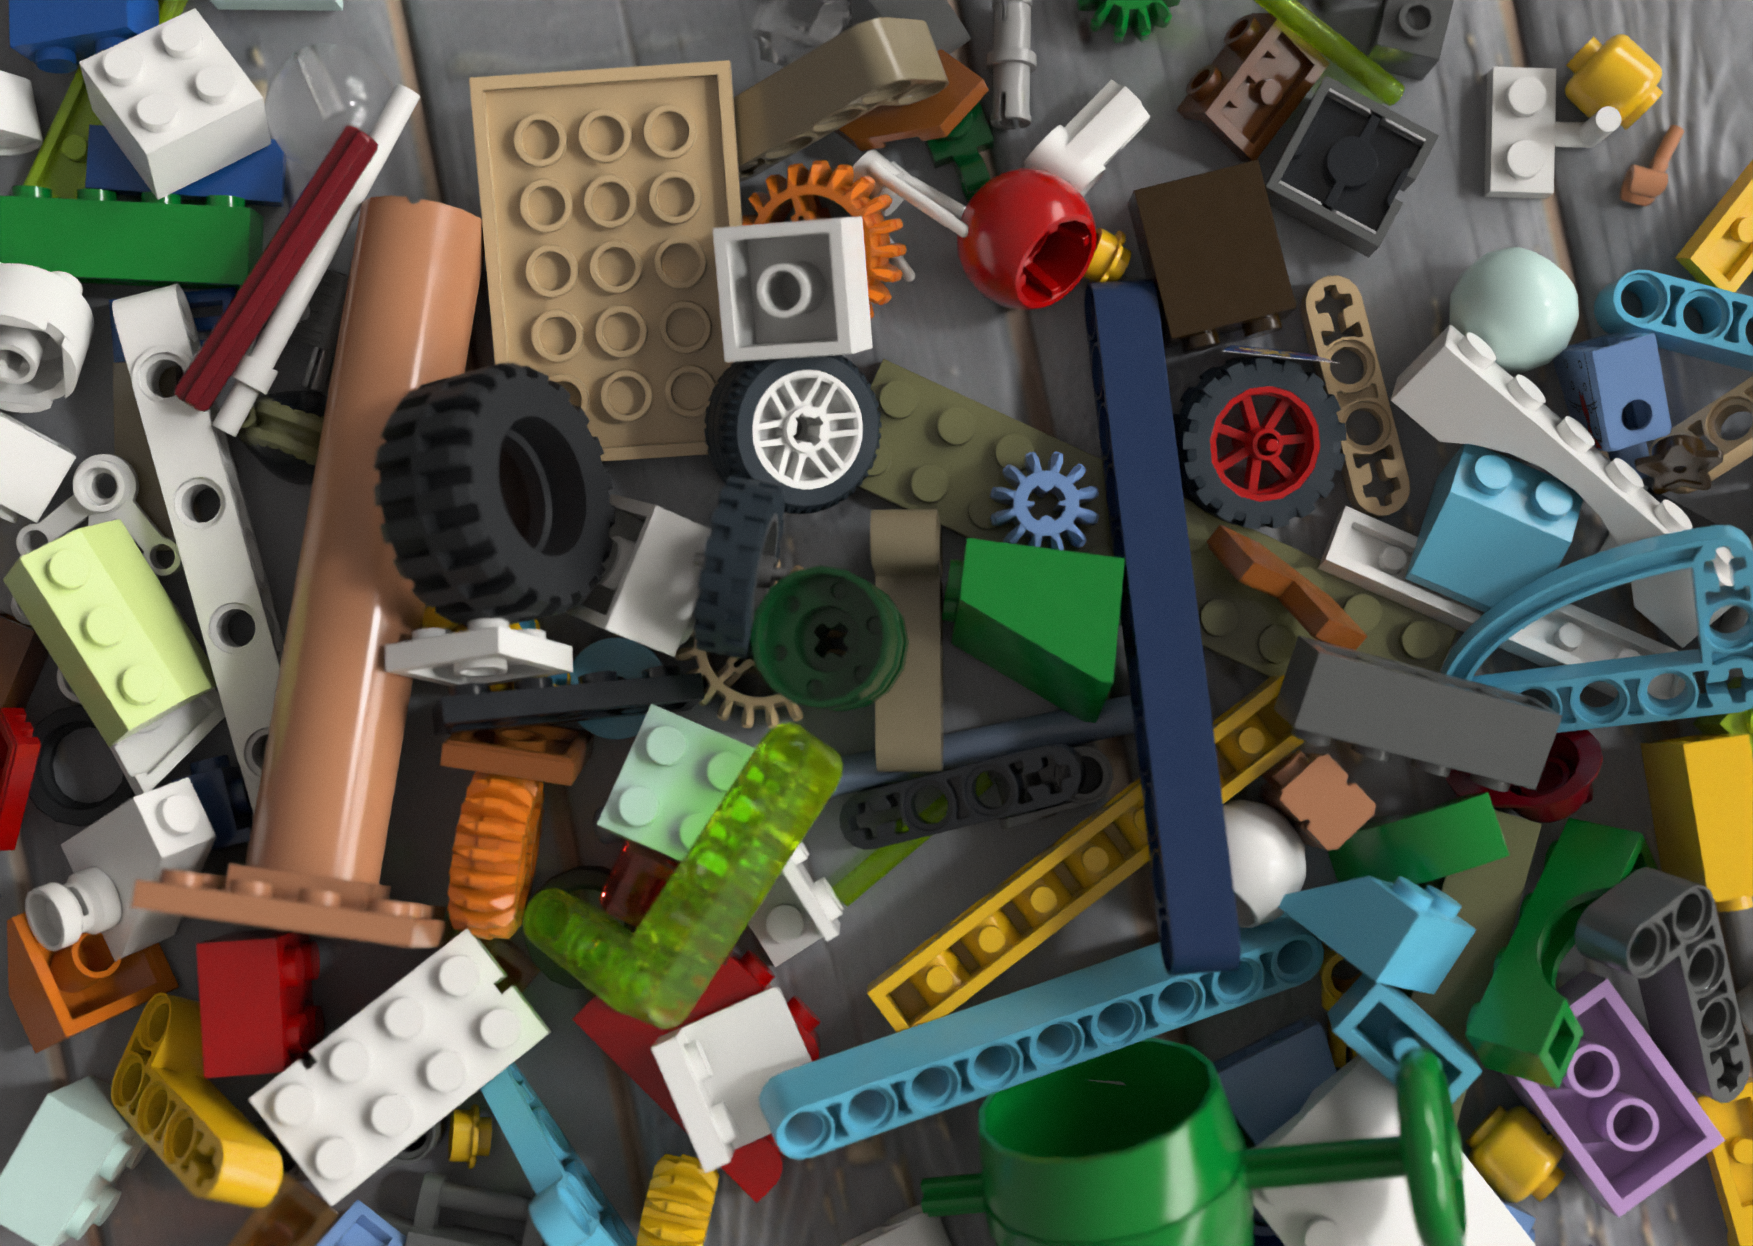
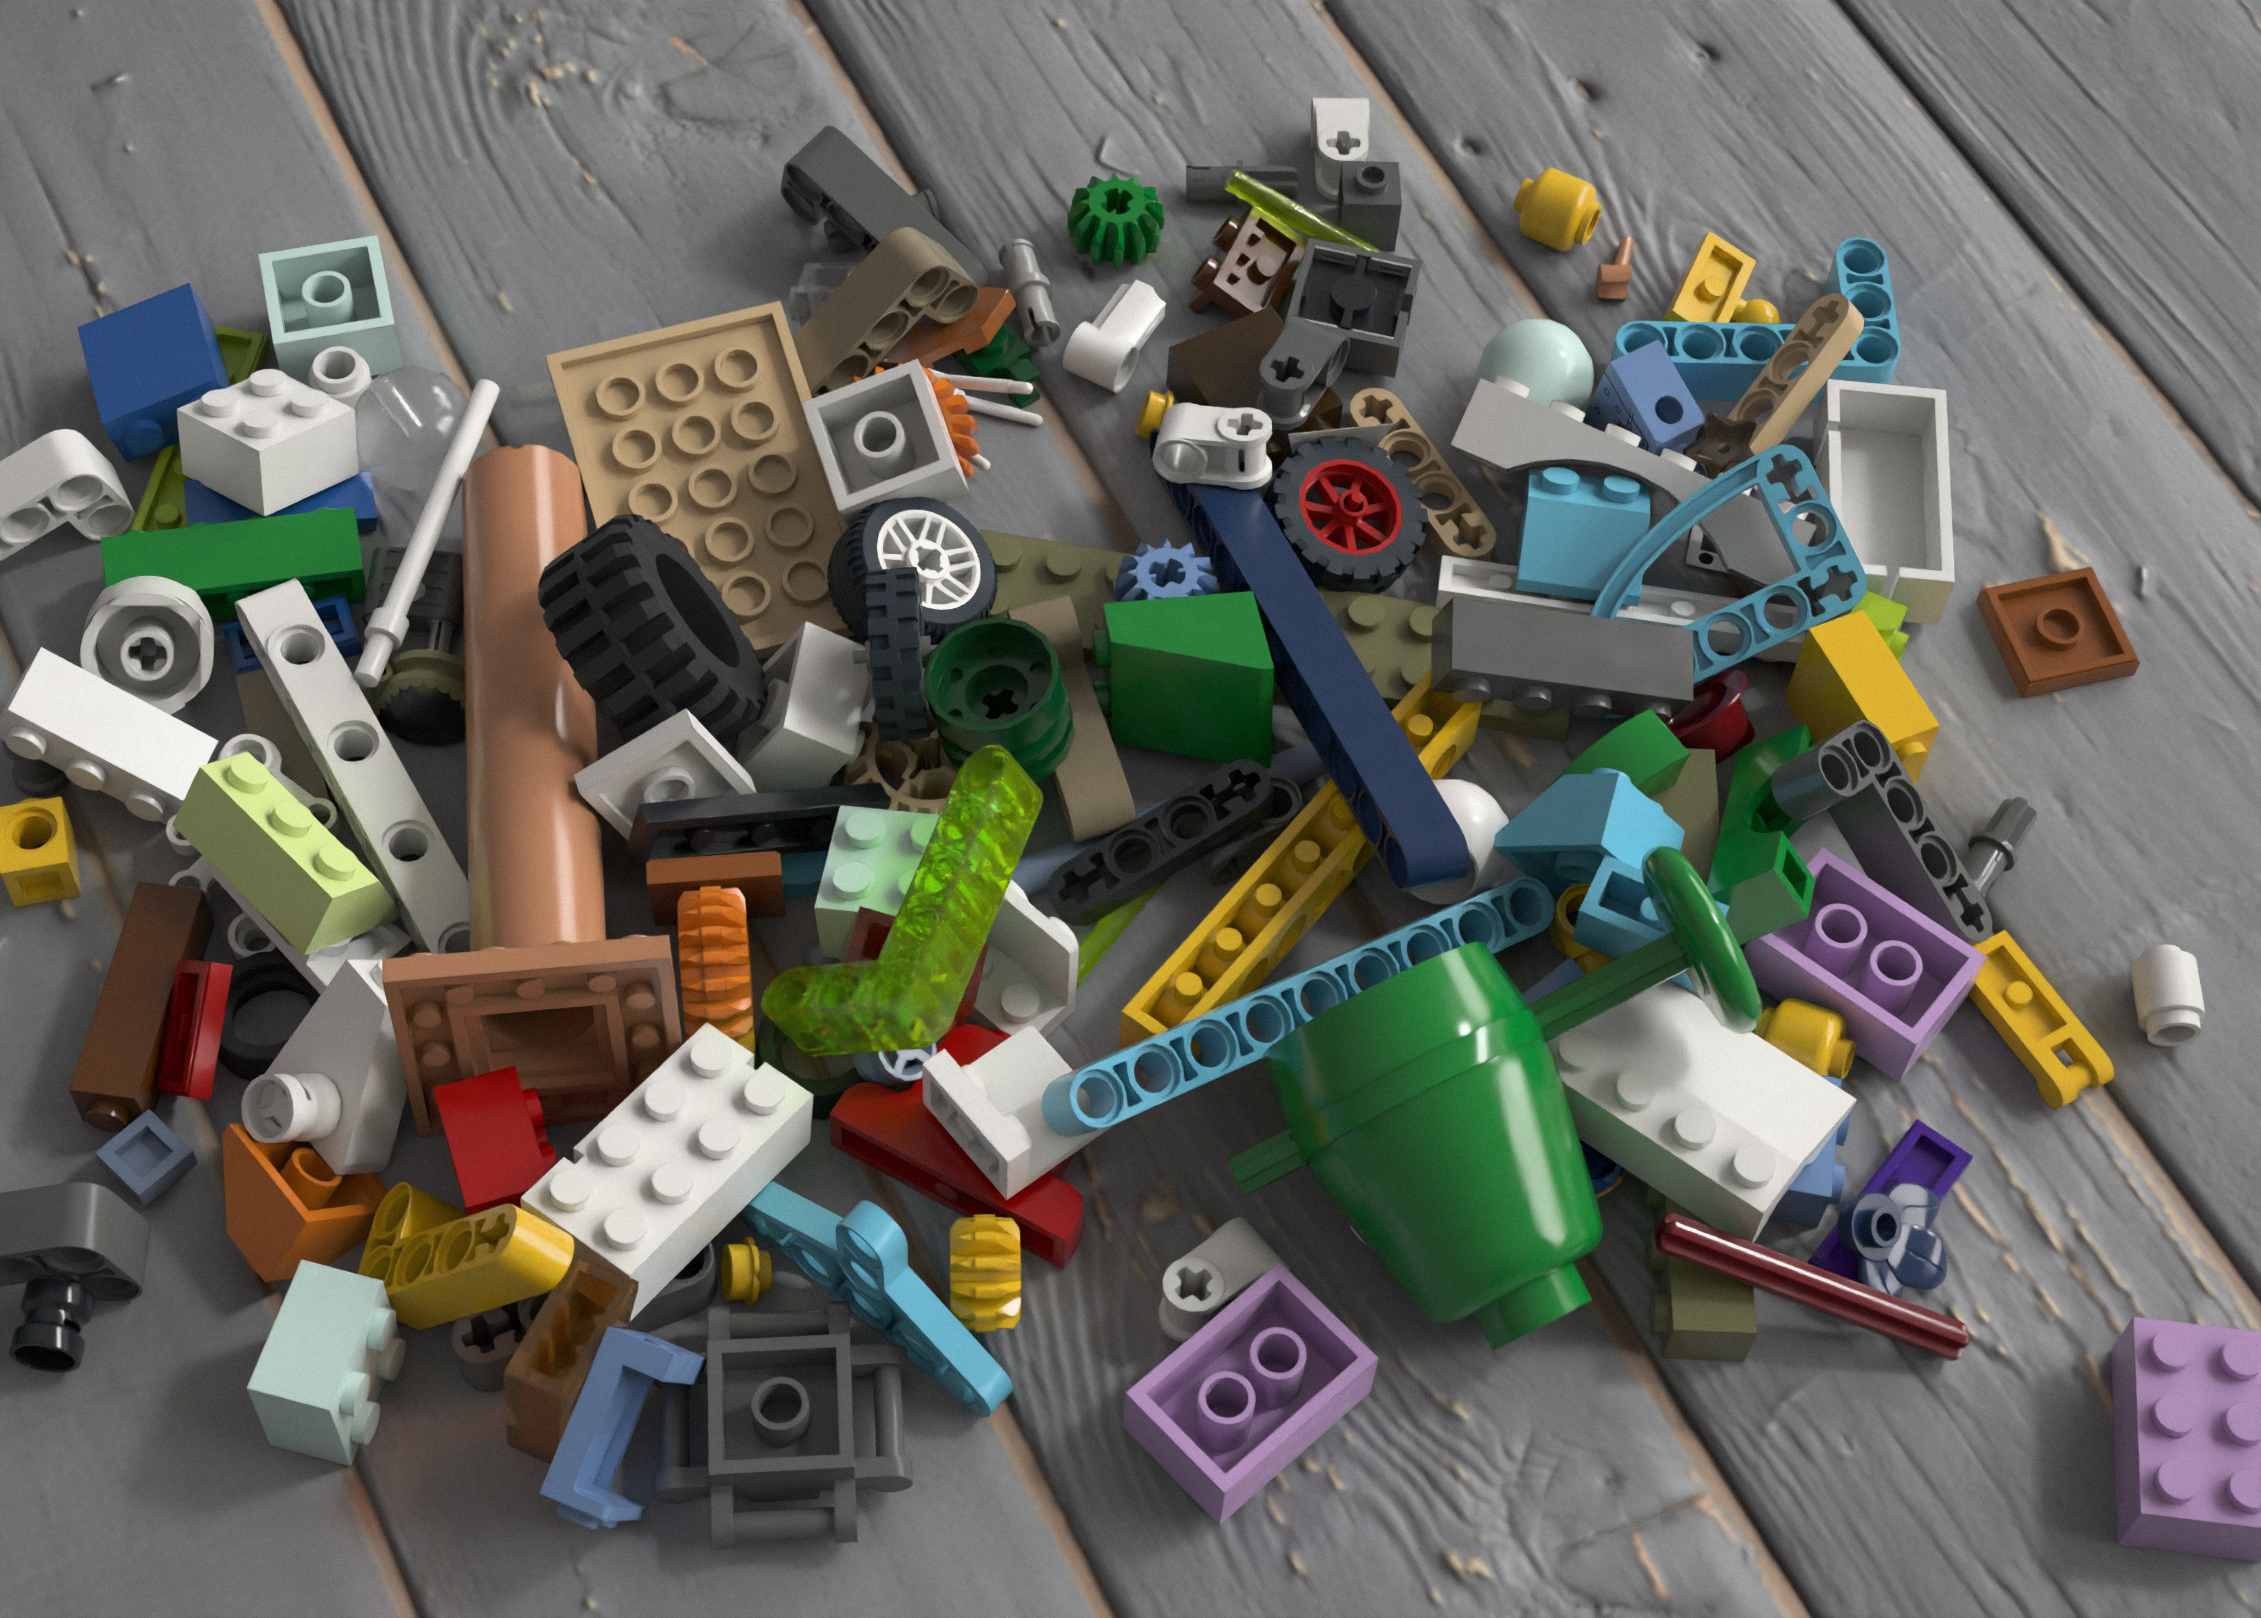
camera: 20 degrees left, 30 degrees down
dark red axle [174,125,378,412] -> none
red wheel [957,168,1097,310] -> none
dark orange tile [1206,525,1368,650] -> none
nougat brick [1258,749,1376,851] -> none
white plate [1484,66,1621,199] -> none
none -> white brick [309,346,378,433]
none -> white piece [1152,403,1272,490]
none -> dark grey piece [1256,315,1350,430]

